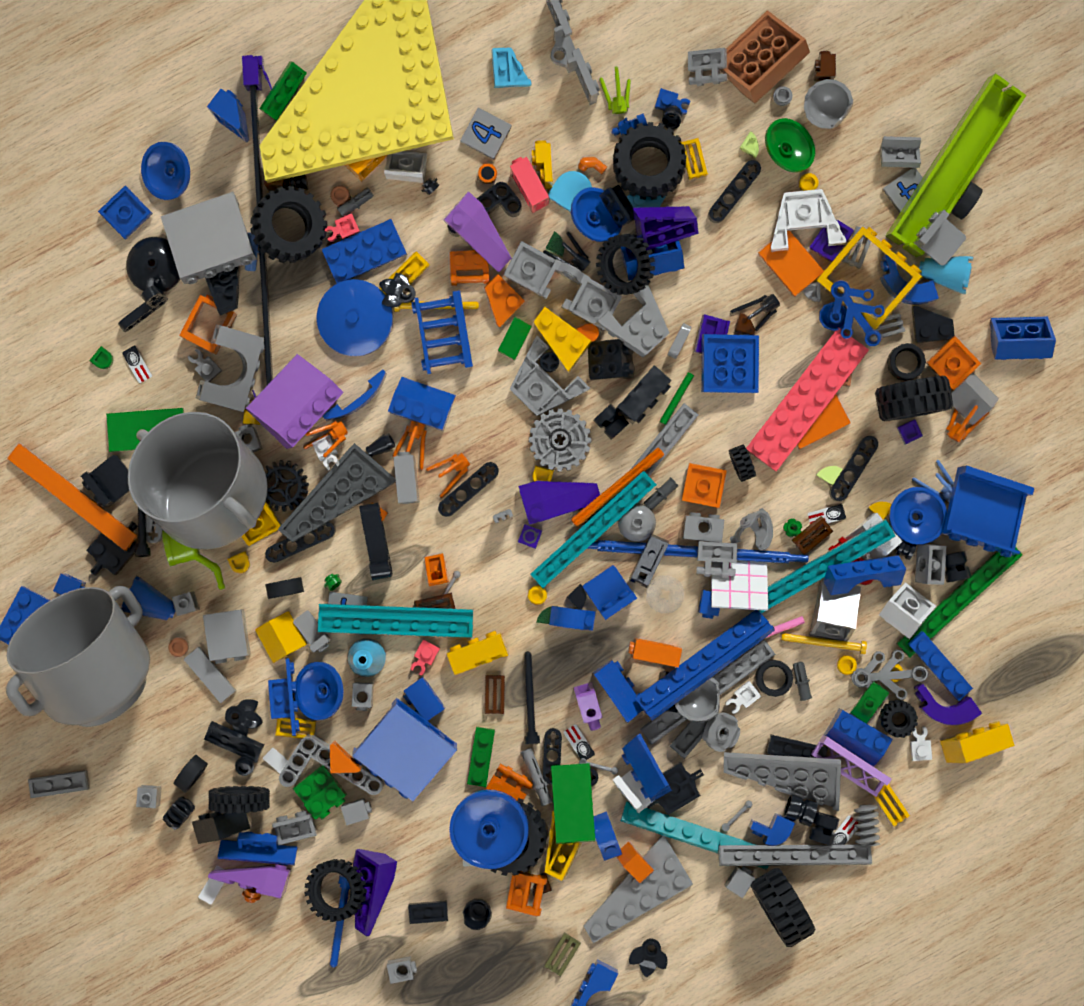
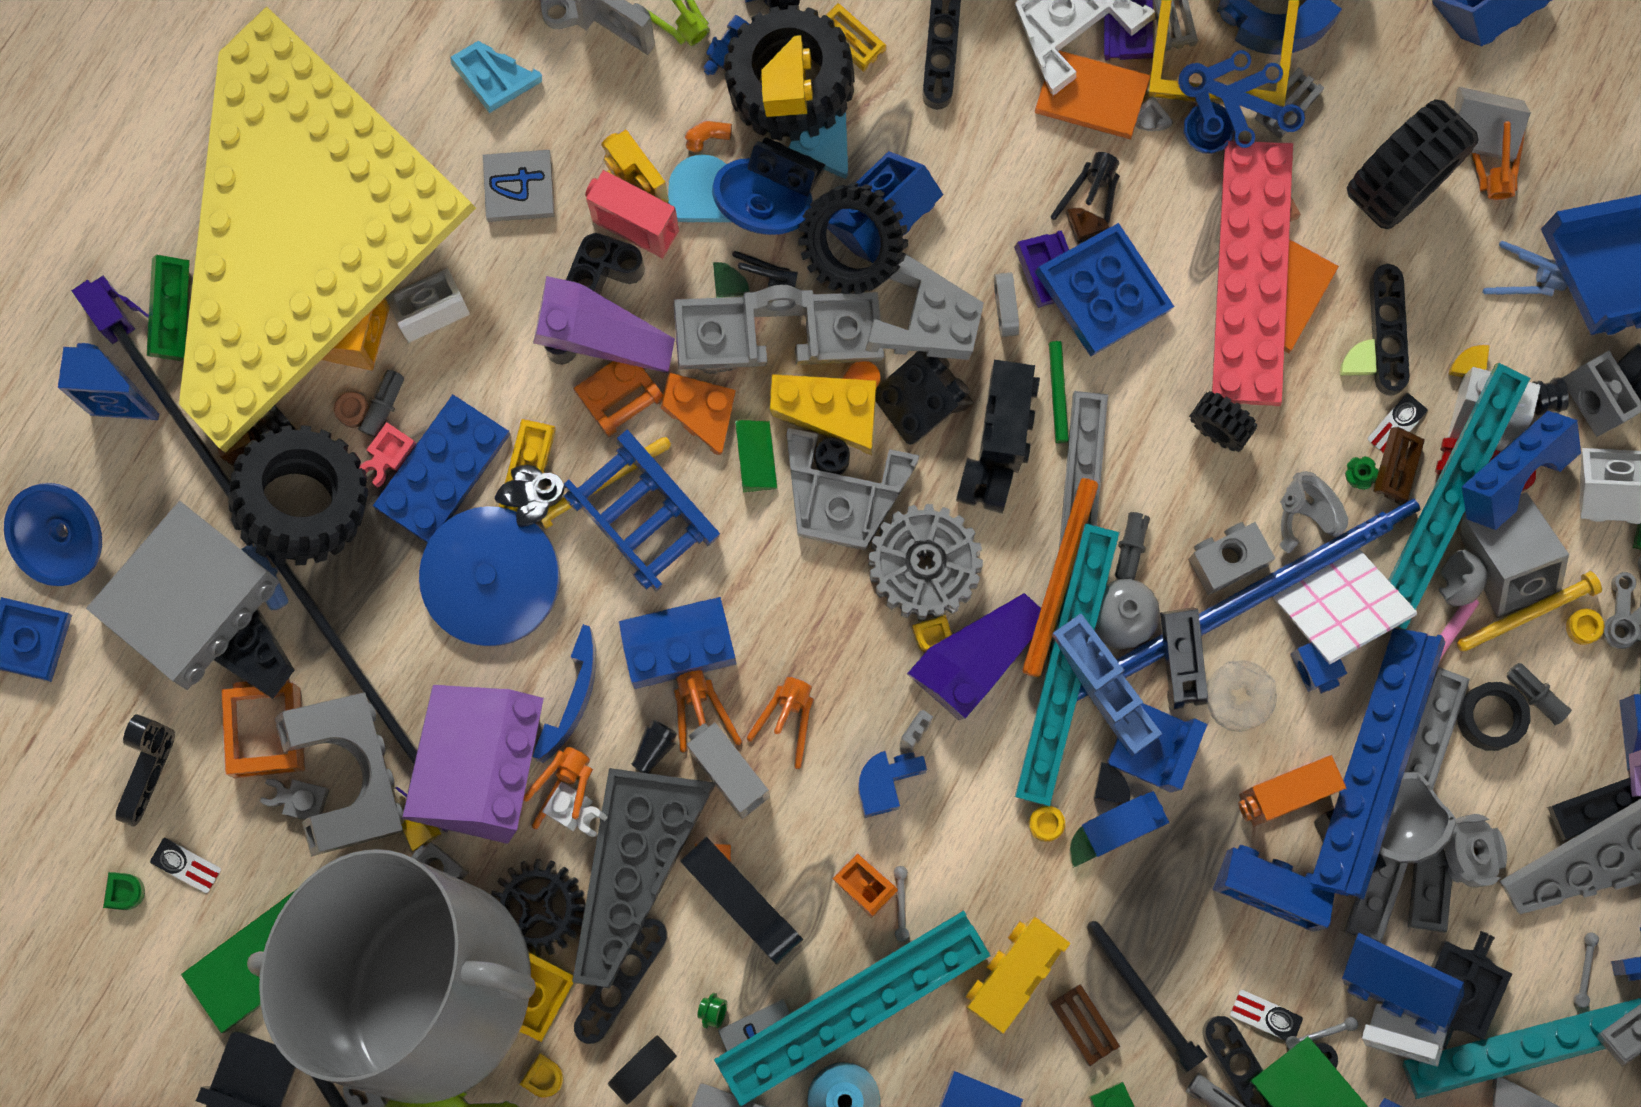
camera: 30 degrees left, 10 degrees down
black dish [126,237,180,293] -> none
coral plate [411,639,440,675] -> none
reddish brown tile [414,592,456,609] -> none
black plate [421,178,439,195] -> none
black beam [438,462,499,517] -> none
tile [478,164,497,184] -> none
dark purple tile [518,524,542,549] -> none
medium lavender torso [573,682,602,731] -> none
dark purple wedge [633,206,699,250] -> none
orange plate [681,463,727,508] -> none
light grey plate [696,541,737,578] -> none
white plate [725,681,761,714] -> none
black tyre [887,343,926,381] -> none
blue dish [889,487,947,545] -> none
dark purple tile [897,419,923,445] -> none
black wing [912,306,955,343] -> none
orange plate [926,336,982,390] -> none
none -> yellow slope [761,36,813,117]
none -> blue brick [858,751,927,818]
none -> medium blue slope [1052,614,1162,756]
none -> light grey hair [1439,550,1488,607]

